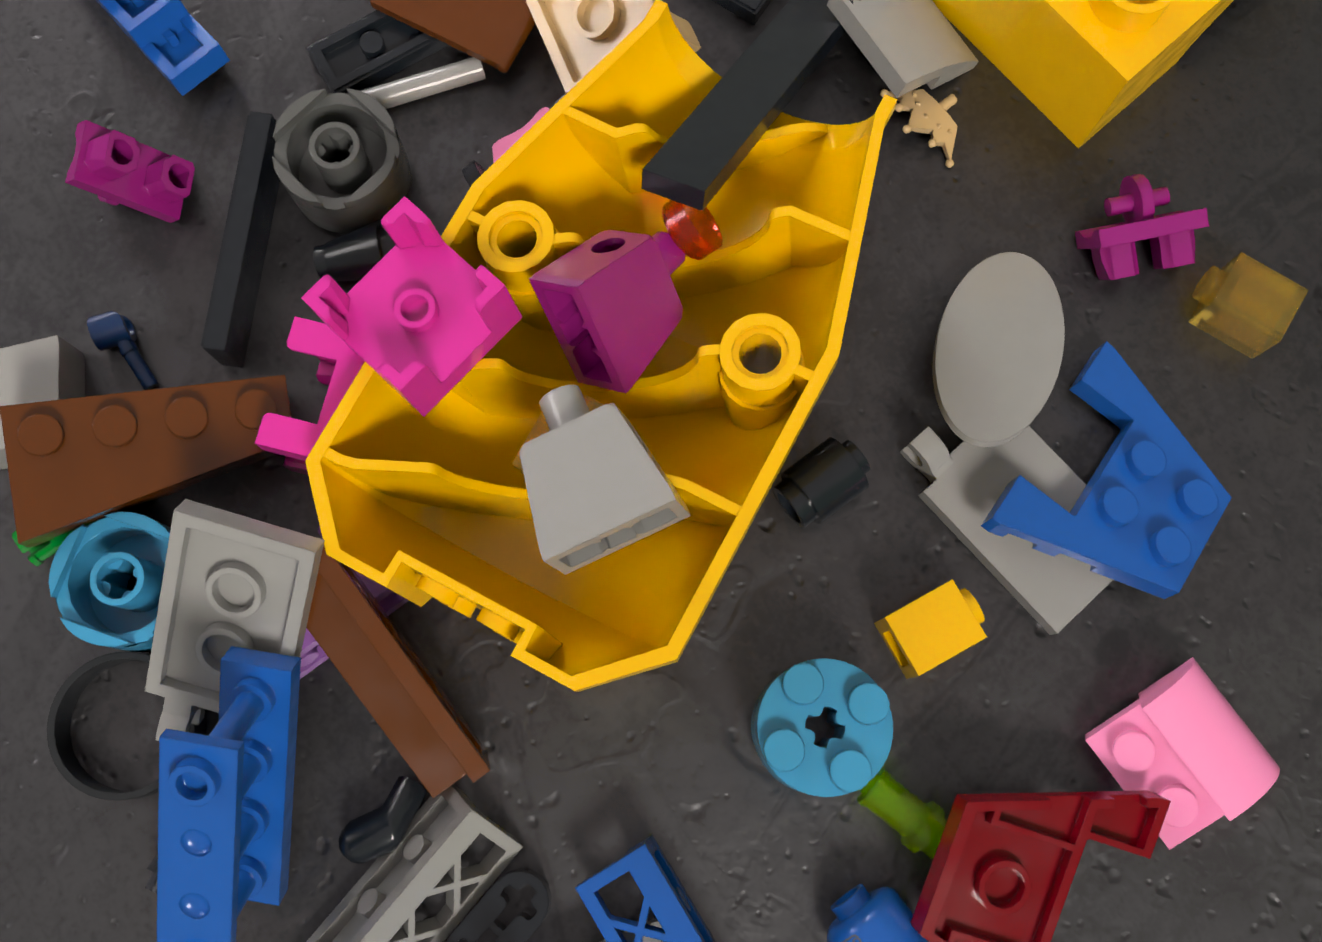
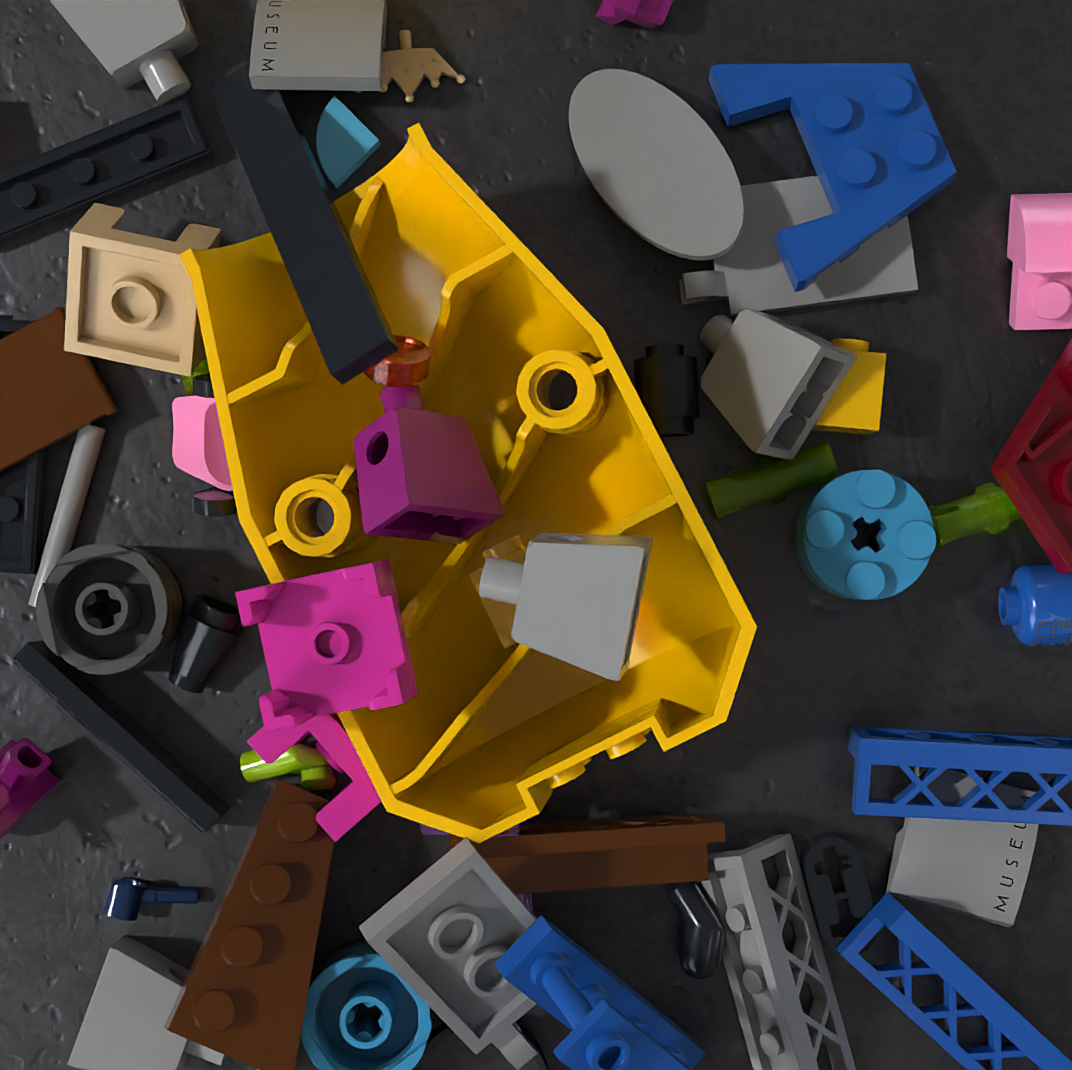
camera: 50 degrees left, 10 degrees up
none -> lime arm [240,743,336,794]
none -> medium azure tile [316,96,381,189]
none -> light grey torso [700,308,857,460]
none -> clear neon green pin [705,440,839,519]

